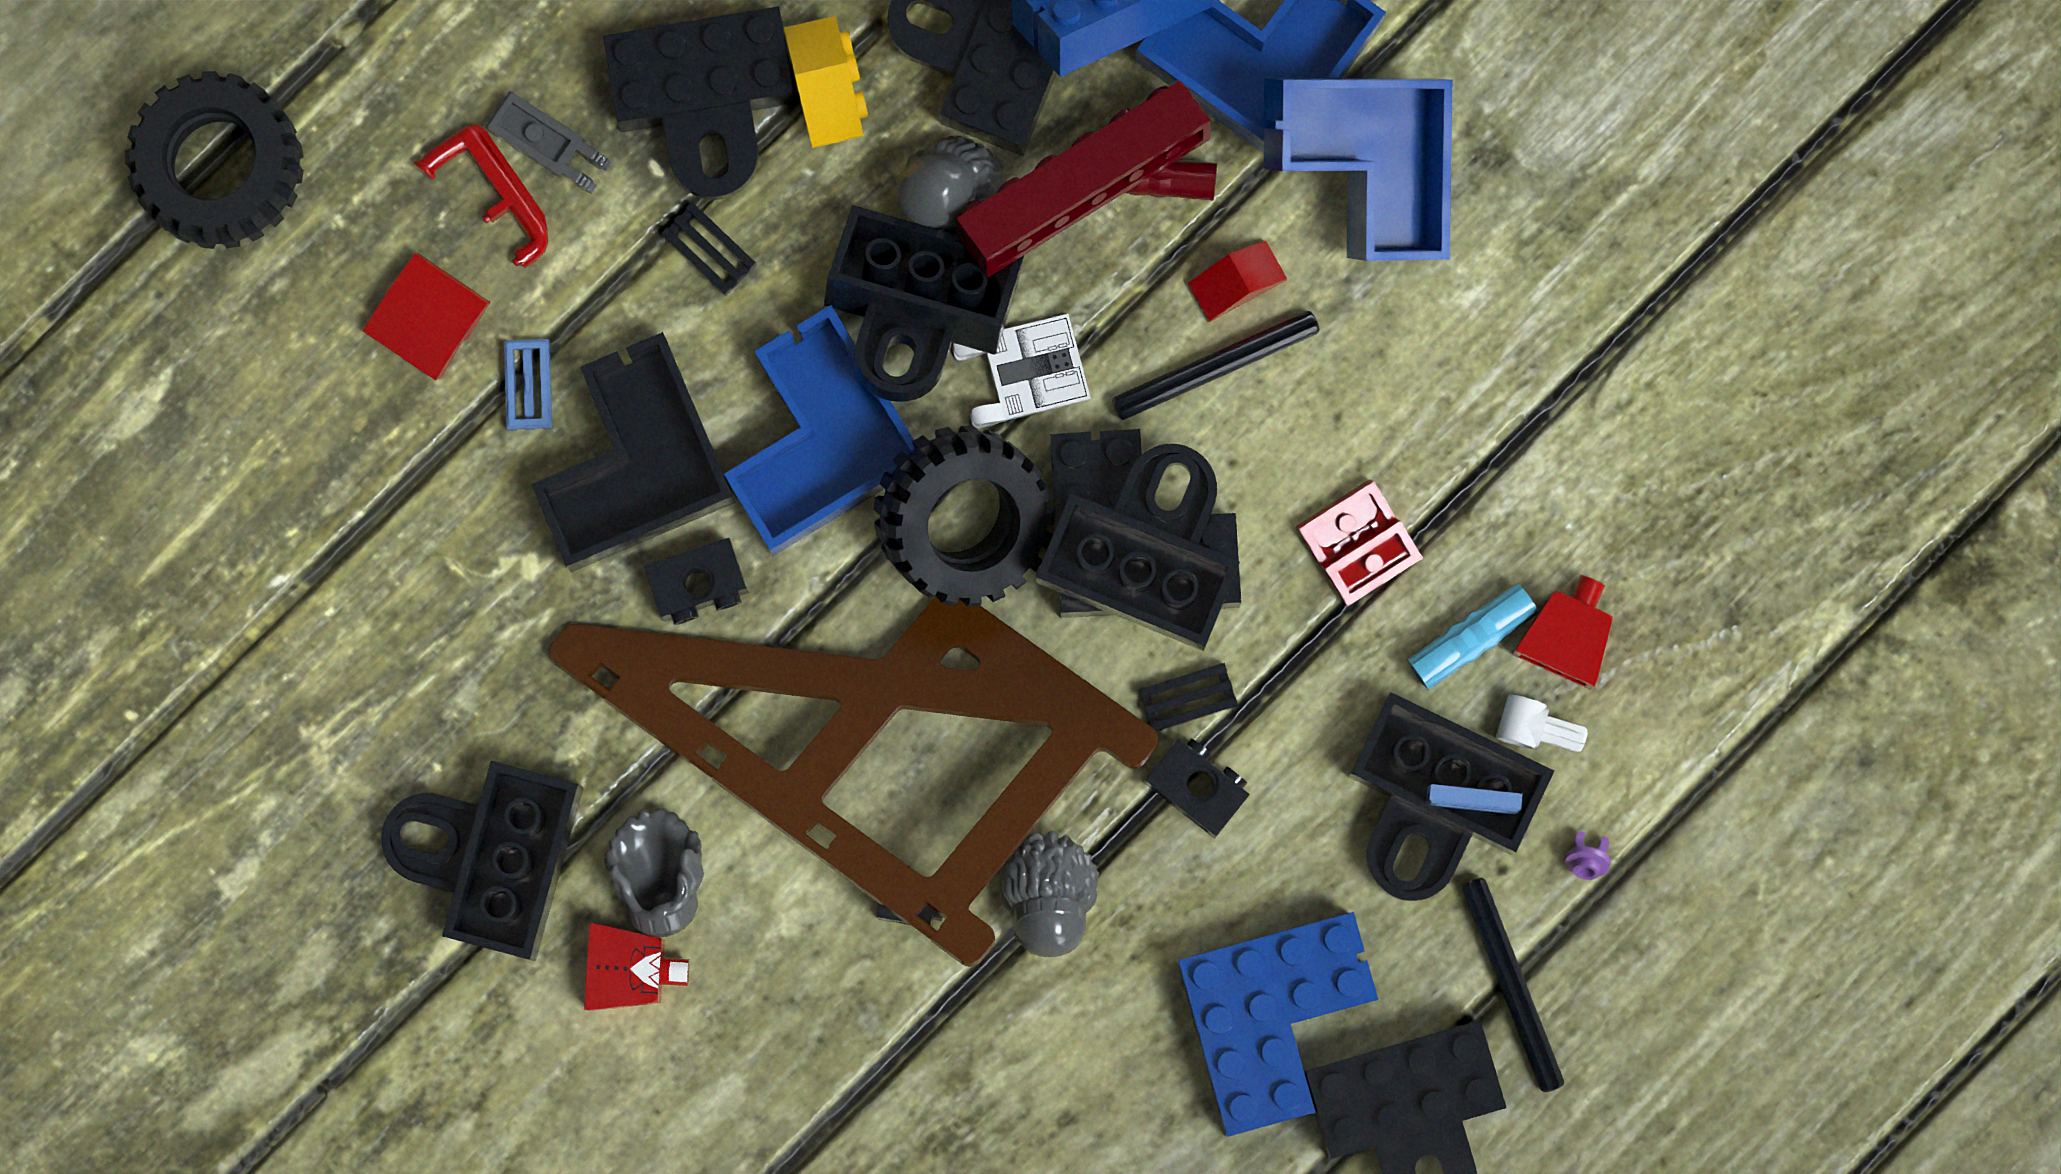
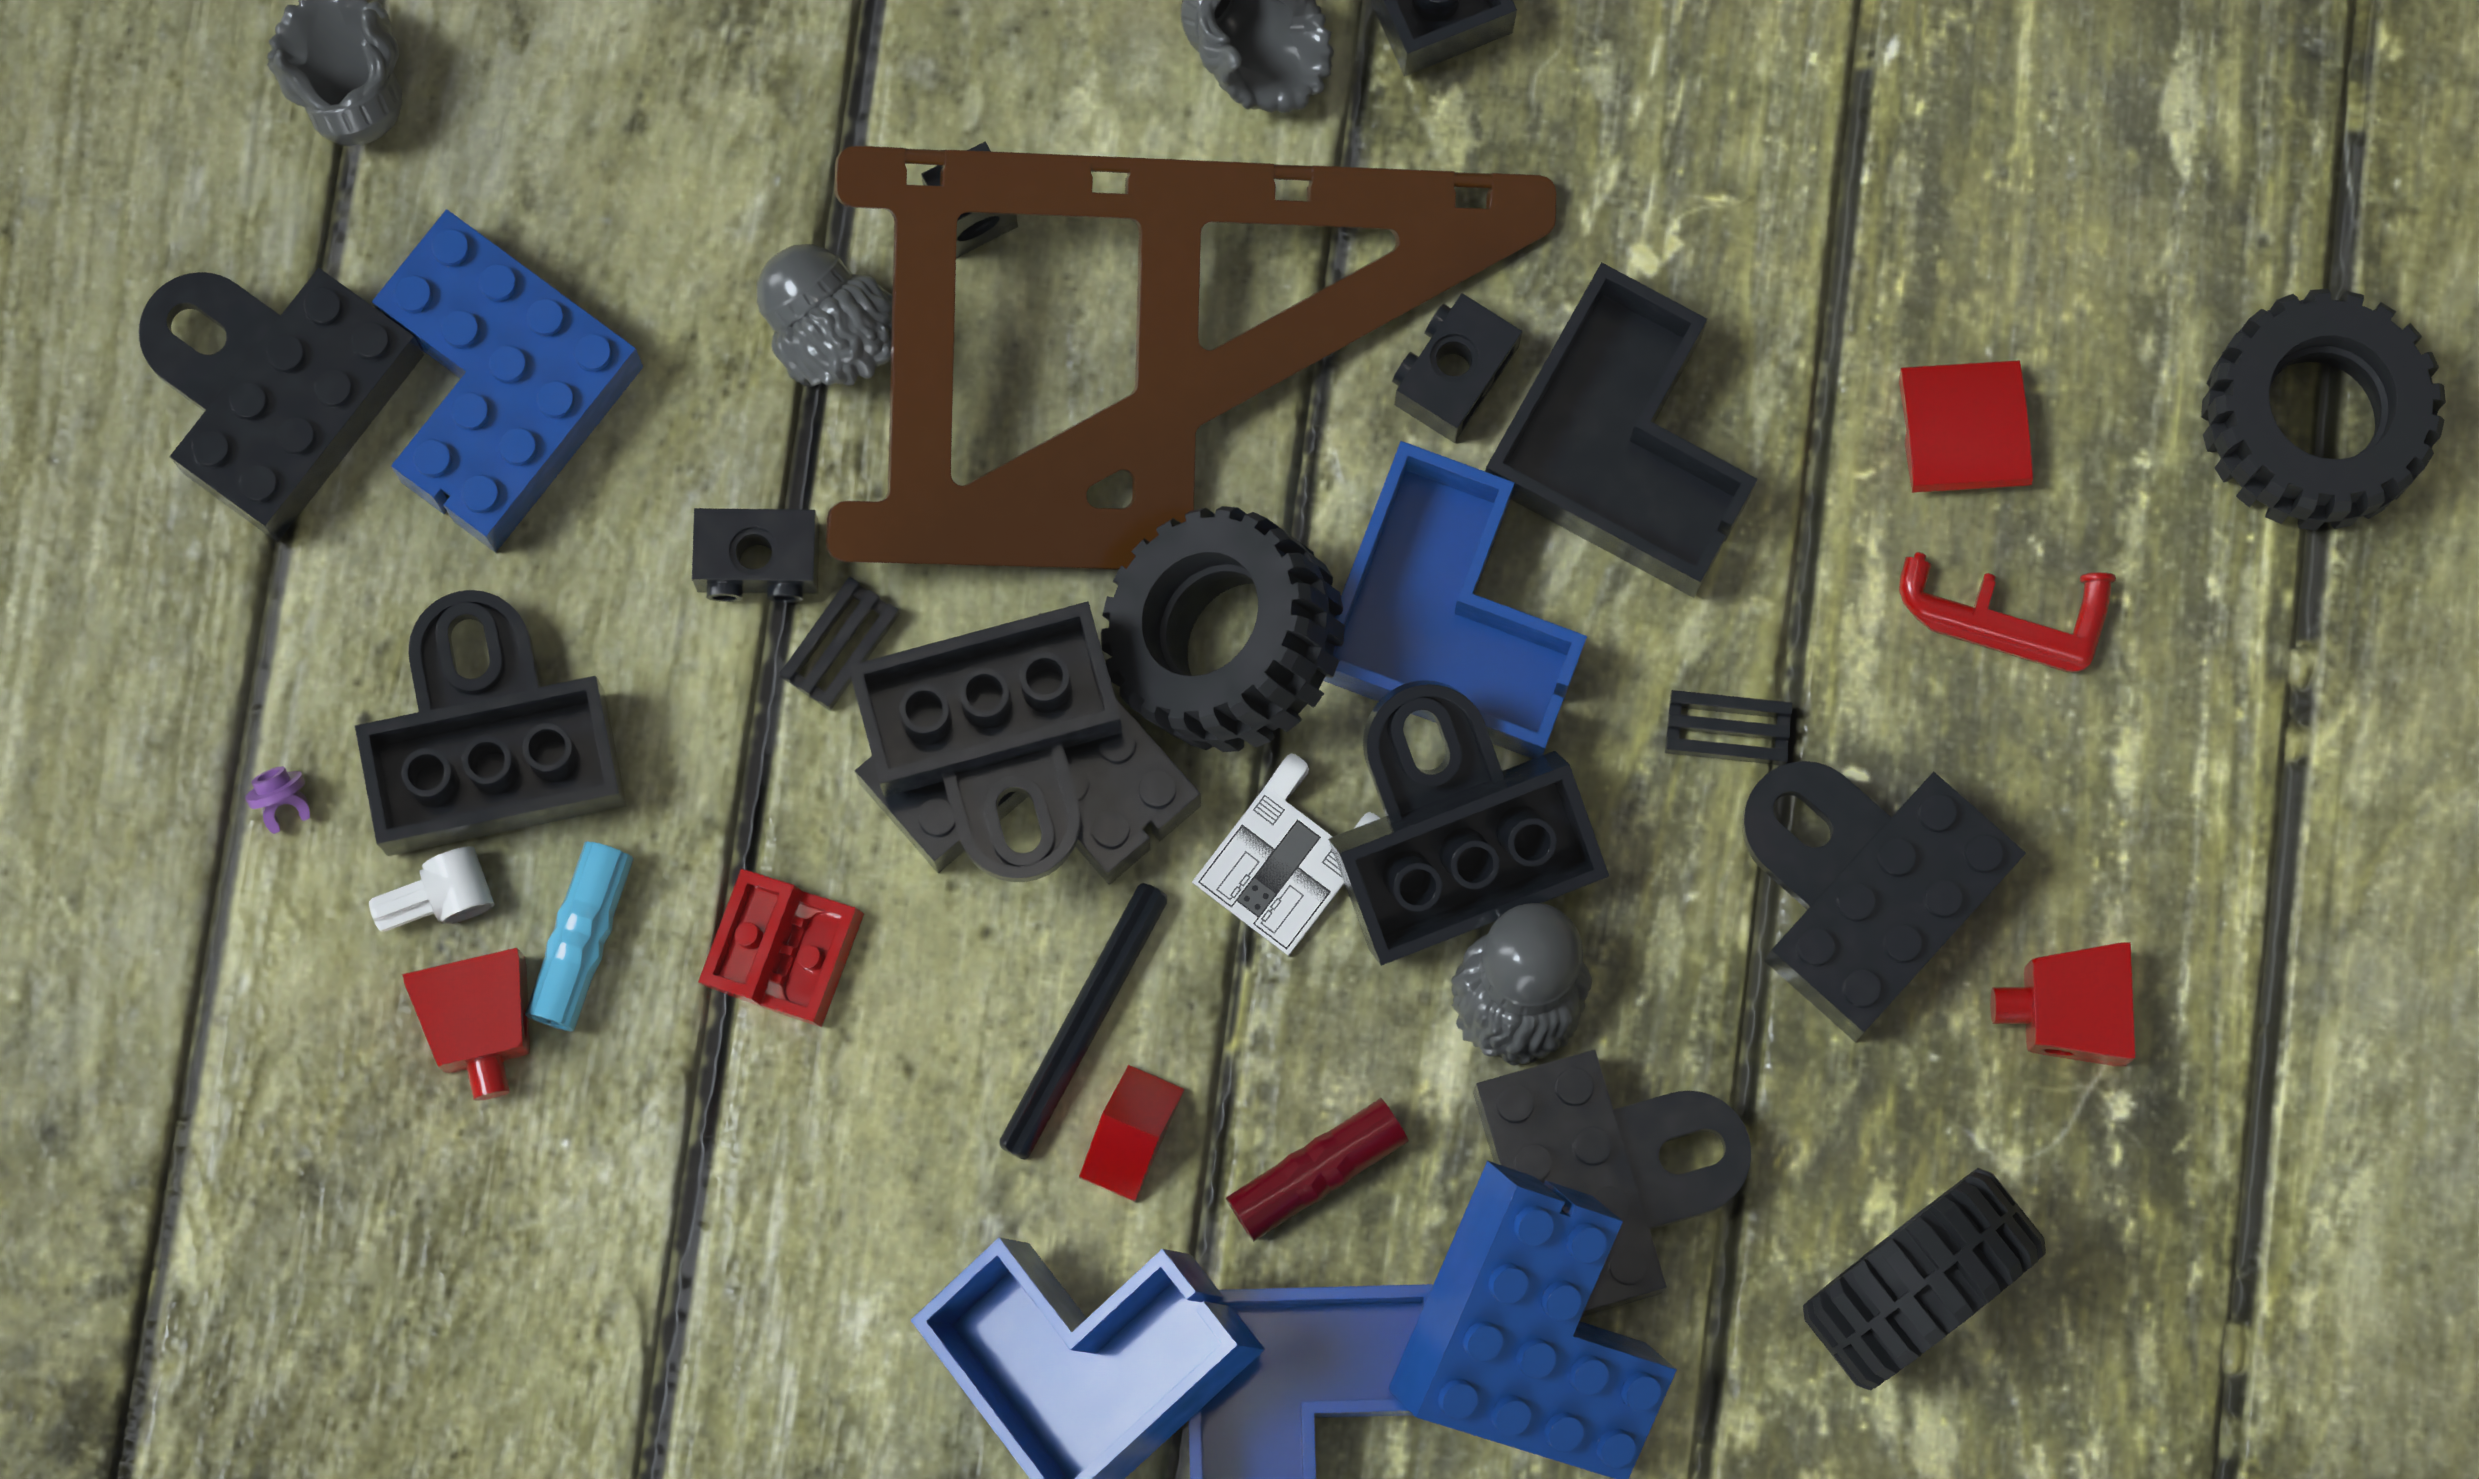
camera: 140 degrees right, 5 degrees down
dark grey hinge [485,91,612,194] -> none
medium blue tile [504,339,553,431] -> none
yellow brick [784,16,869,148] -> none
dark red brick [956,80,1211,278] -> none
medium blue tile [1426,784,1522,814] -> none
black axle [1462,878,1564,1092] -> none

